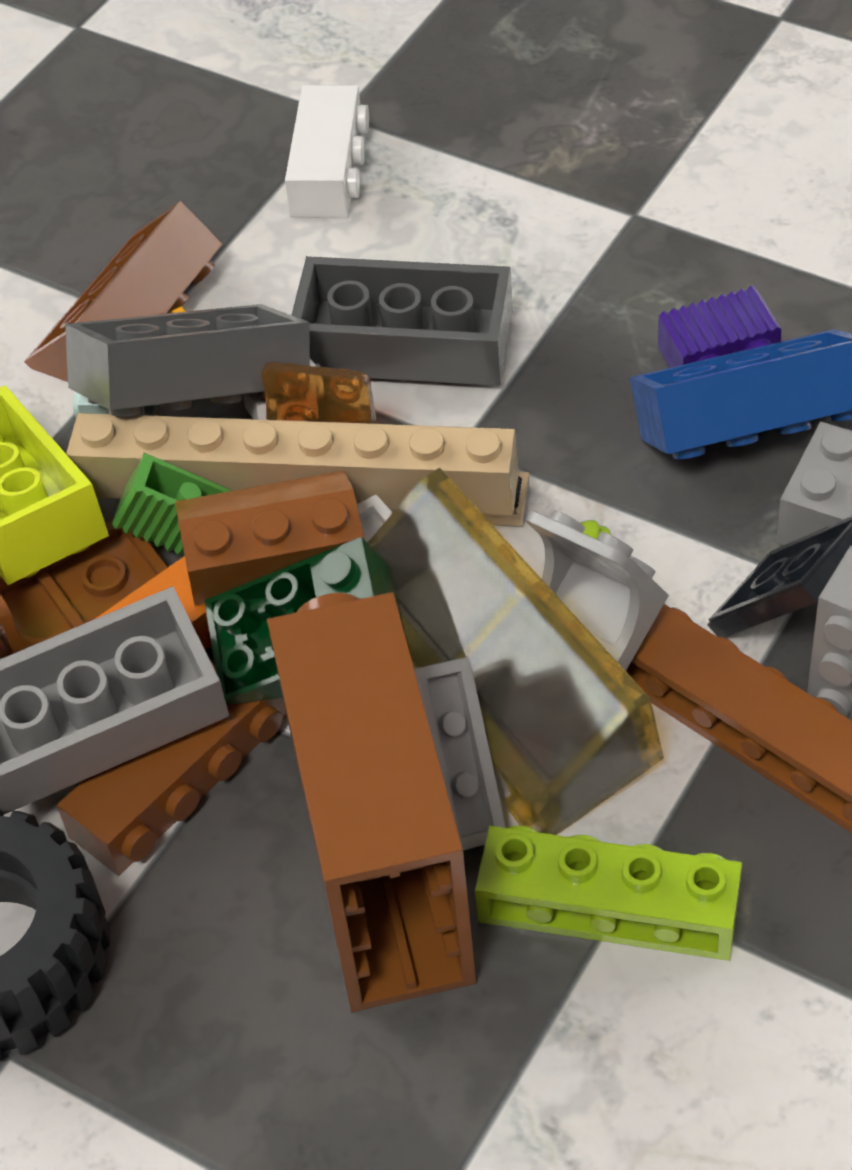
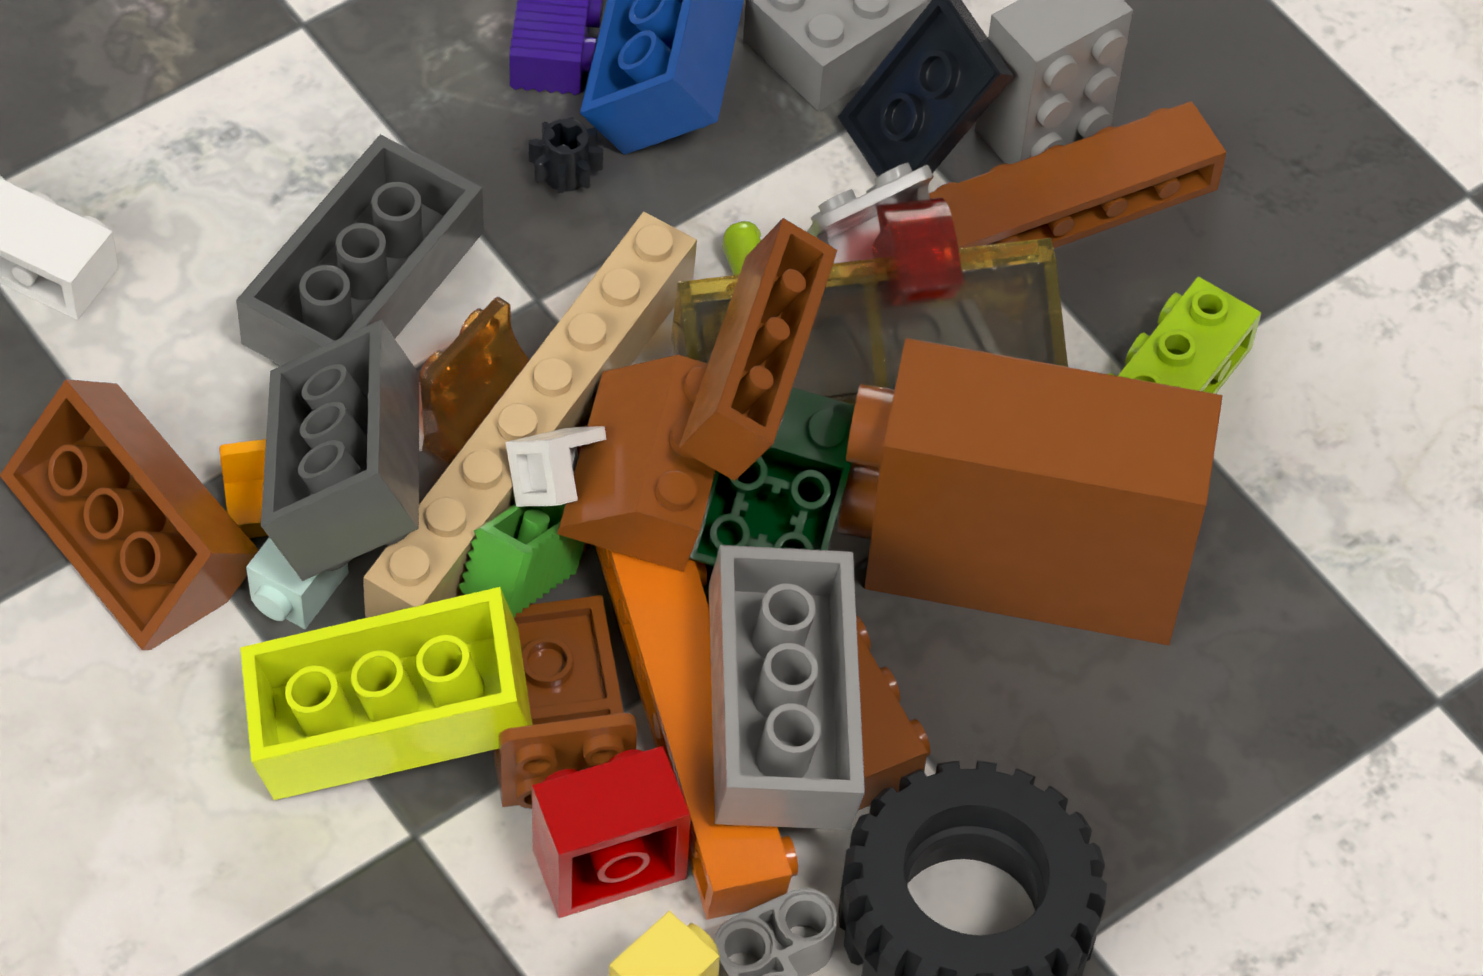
camera: 75 degrees left, 5 degrees up
none -> white panel [506,426,607,507]
none -> black gear [529,117,604,194]
none -> dark orange brick [678,218,838,481]
none -> clear red brick [872,197,964,305]

